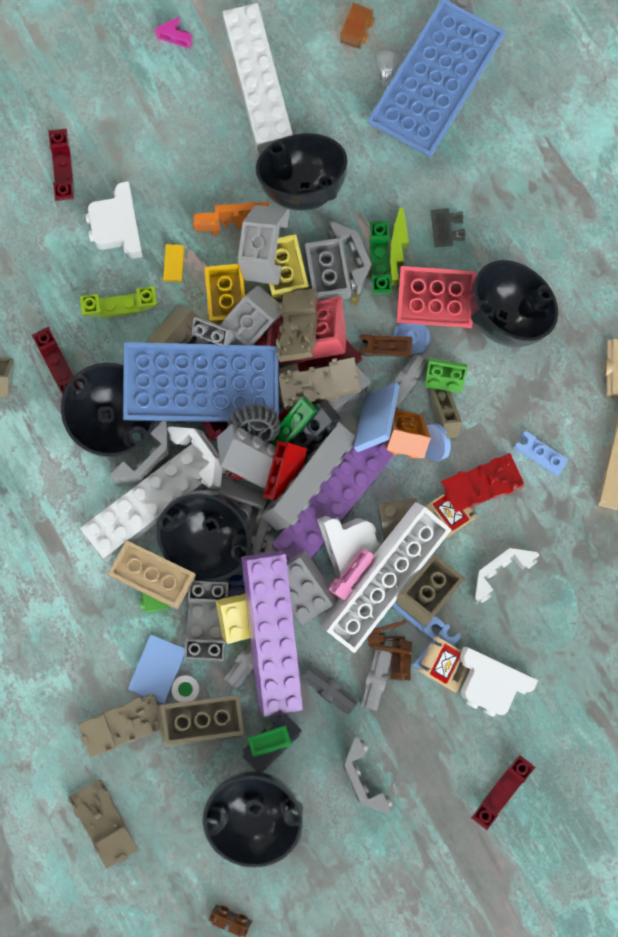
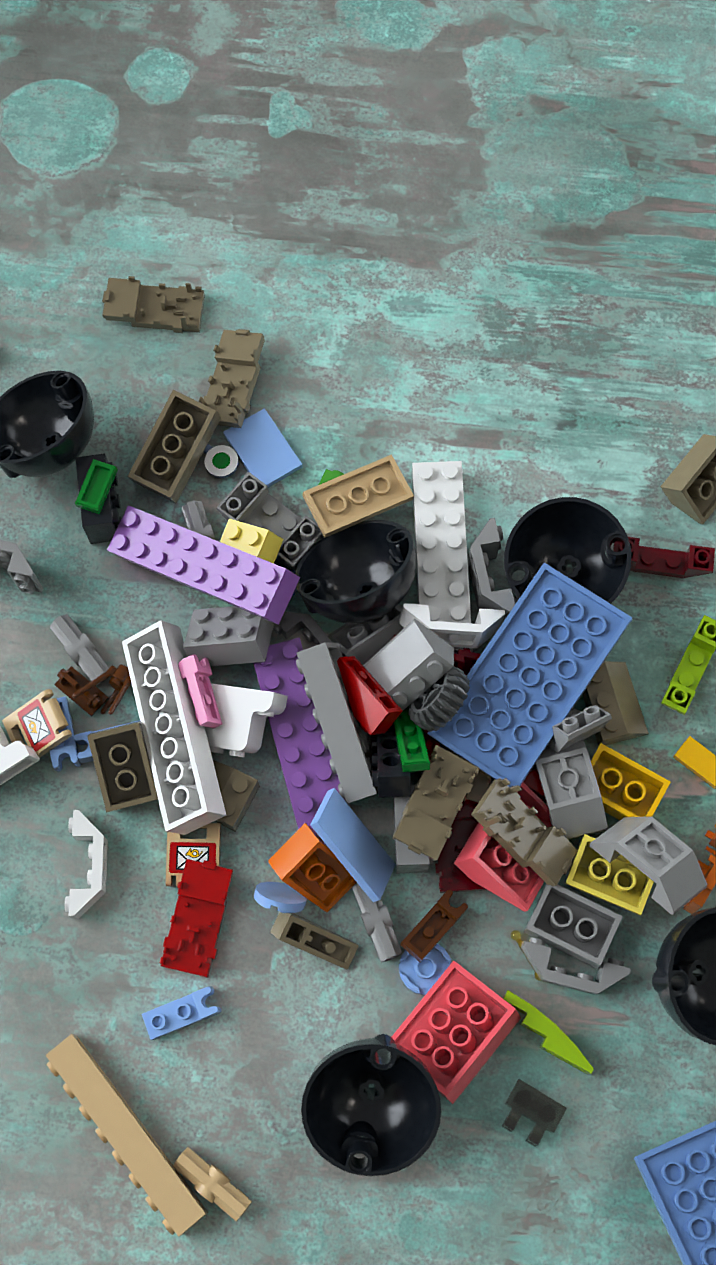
camera: 130 degrees right, 5 degrees down
dark grey piece [301,666,358,715] -> none
green slope [370,221,392,294] -> none
bright green slope [424,358,468,393] -> none

